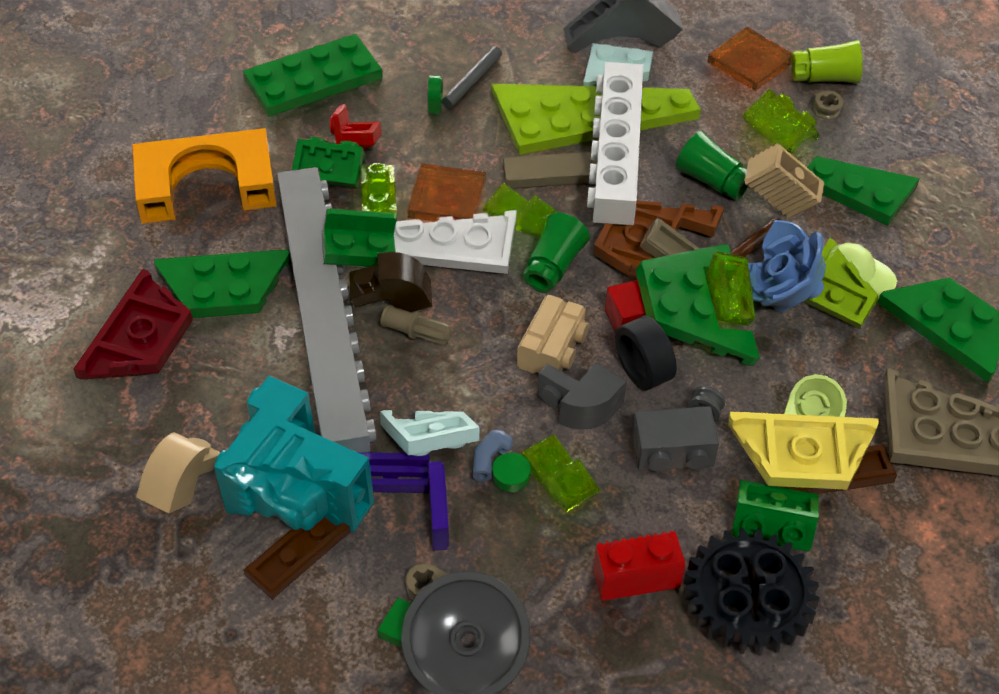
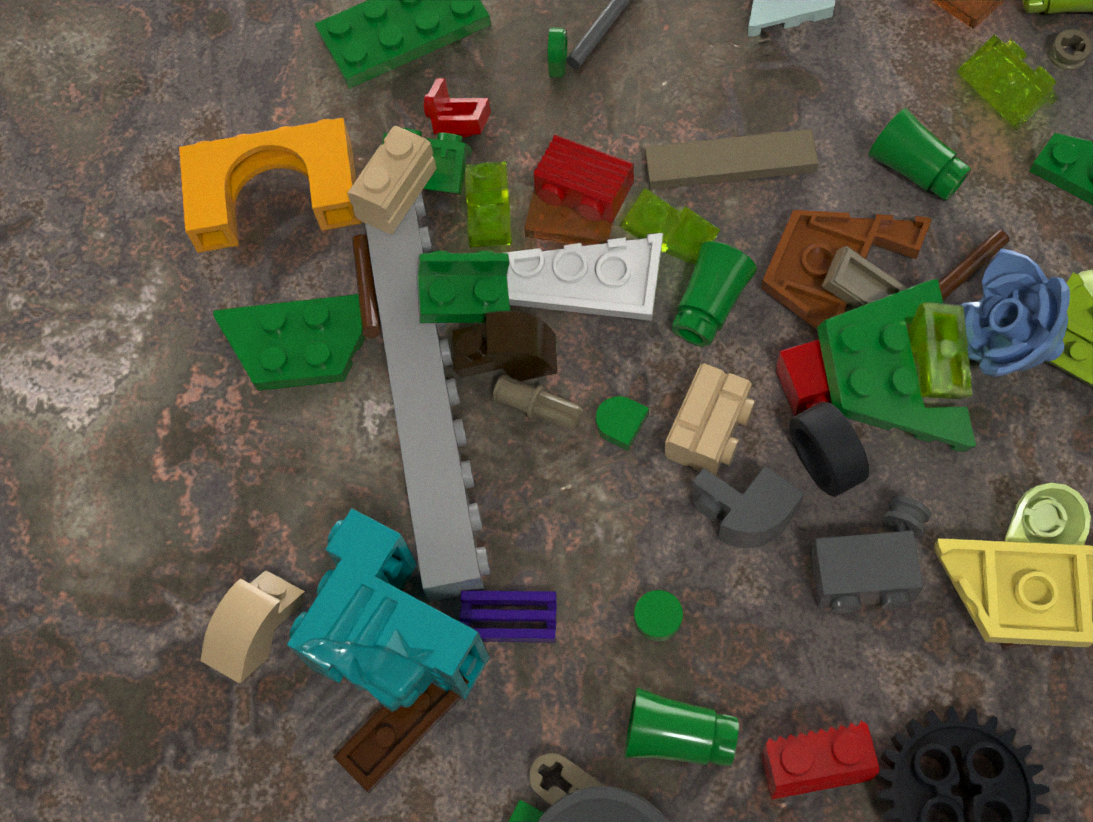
camera: 10 degrees right, 15 degrees up
dark red wing [73,269,193,380] -> none
light aqua wing [380,410,479,456] -> none
dark purple tile [428,461,449,551] -> none
sand blue arm [473,429,513,482] -> none
lime wing [491,83,701,155] -> none
clear neon green slope [522,434,601,511] -> none
white brick [587,62,643,225] -> none
green bracket [732,479,819,551] -> none
tan brick [744,143,824,218] -> none
none -> tan brick [348,126,437,234]
none -> reddish brown bar [352,234,381,338]
none -> red brick [533,135,634,223]
none -> green tile [596,396,649,451]
none -> green plant [624,687,739,766]

